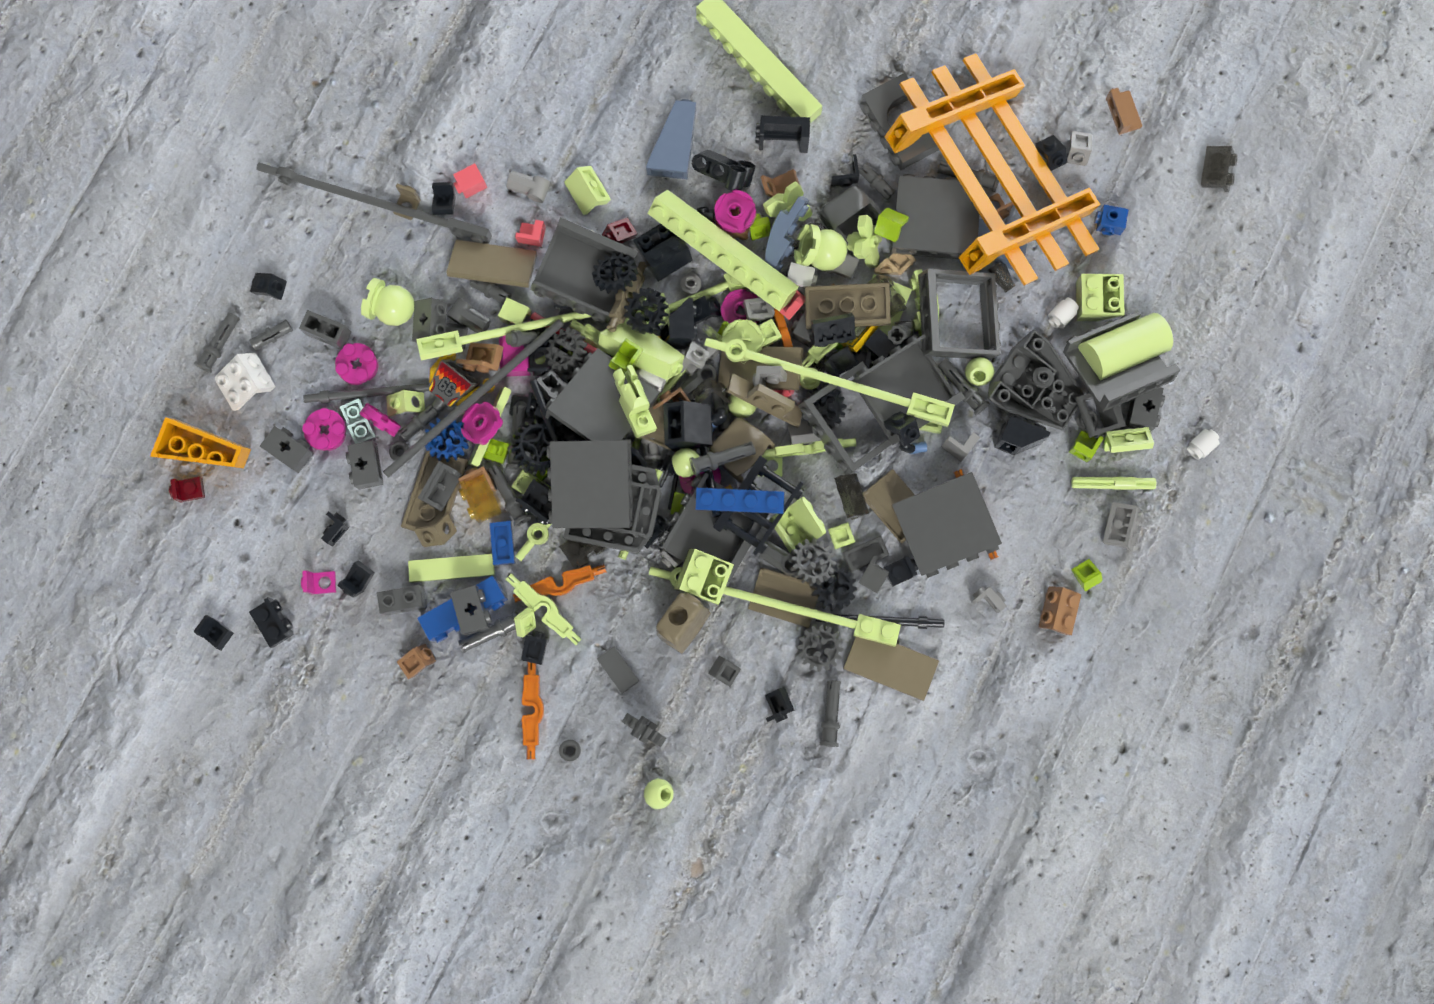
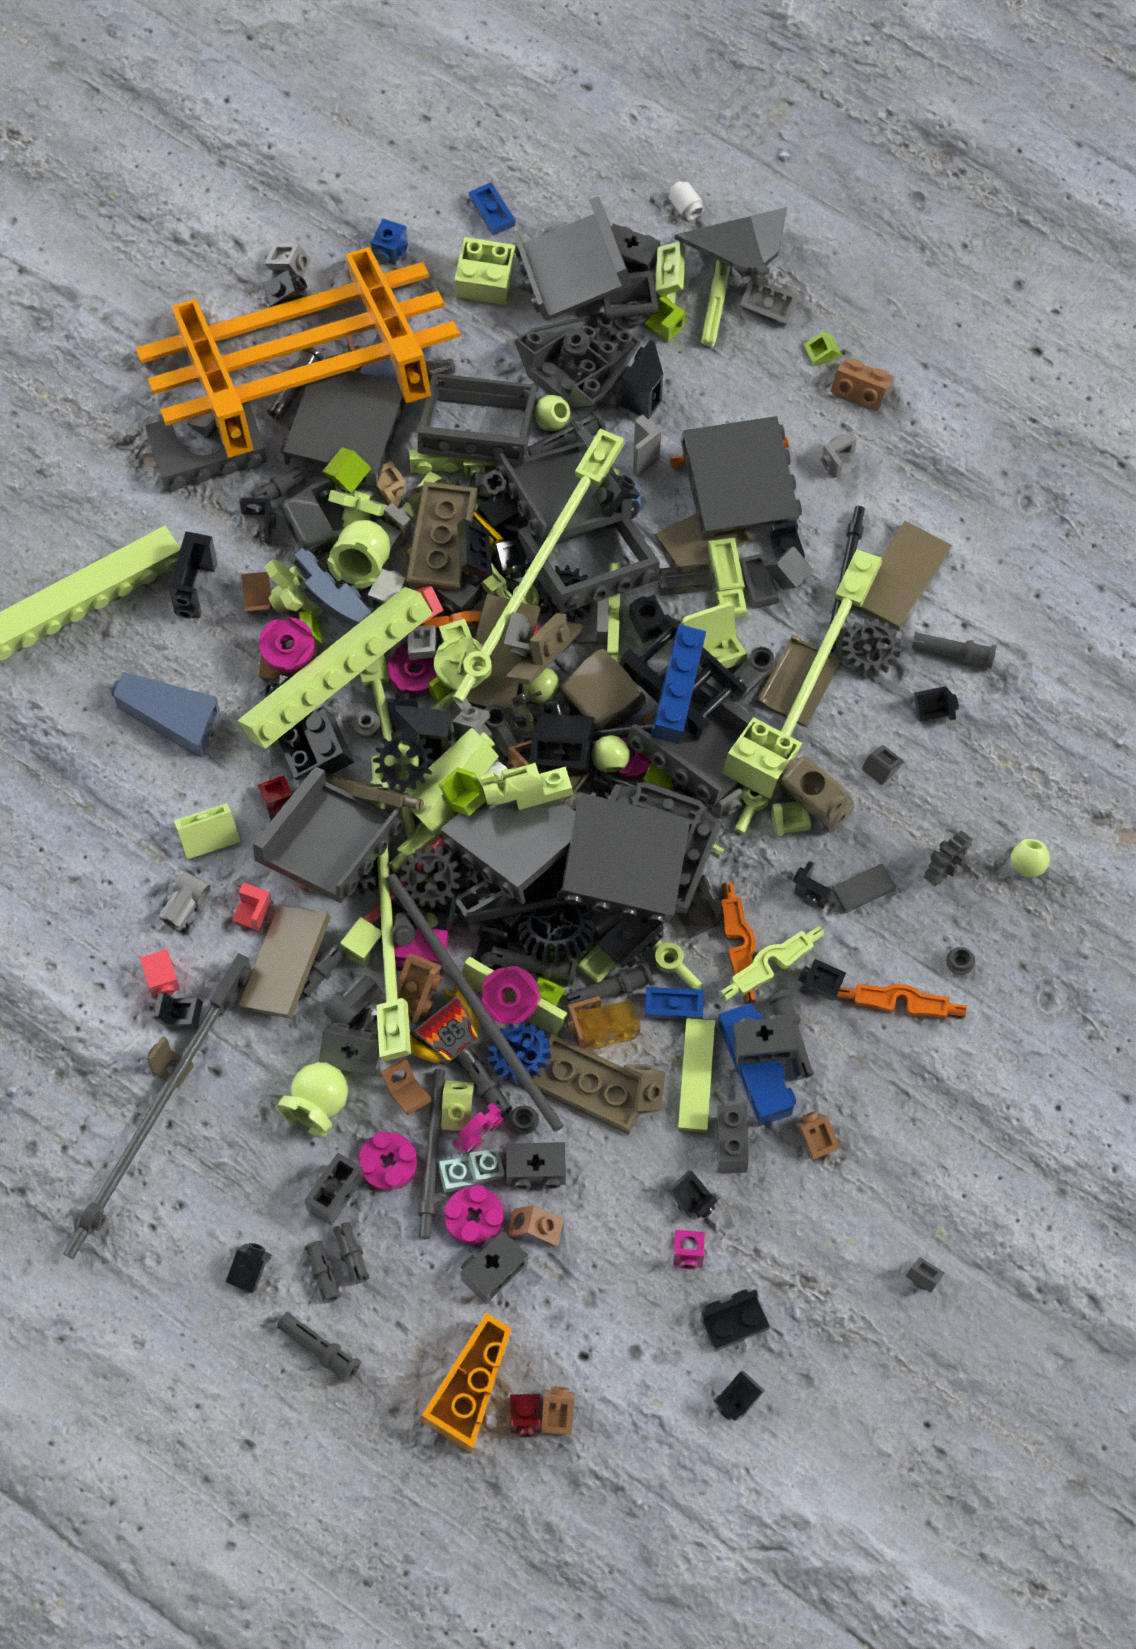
camera: 85 degrees left, 15 degrees down
white bracket [215,353,275,411] -> none
black bracket [321,511,349,547] -> none
dark grey hinge [418,461,463,512] -> none
yellowish green tile [514,607,536,638] -> none
black gear [592,252,638,294] -> none
dark grey pin [689,441,756,476] -> none
black piece [691,150,756,191] -> none
dark grey gear [789,538,836,586] -> none
black gear [810,564,857,611] -> none
white brick [1048,297,1079,329] -> none
yellowish green brick [1078,313,1173,381] -> none
medium nougat panel [1106,88,1142,135] -> none
clear smoke bracket [1201,146,1238,192] -> none
none -> dark grey pin [333,1222,370,1284]
none -> medium nougat bracket [381,1058,431,1115]
none -> light grey bracket [384,503,412,551]
none -> blue plate [469,182,515,235]
none -> medium nougat bracket [507,1205,563,1246]
none -> medium nougat bracket [541,1386,575,1435]
none -> black brick [629,595,665,643]
none -> dark grey panel [674,207,787,287]
none -> yellowish green tile [707,538,745,592]
none -> yellowish green tile [771,801,811,836]
none -> black bracket [793,861,831,909]
none -> dark grey plate [906,1257,945,1293]

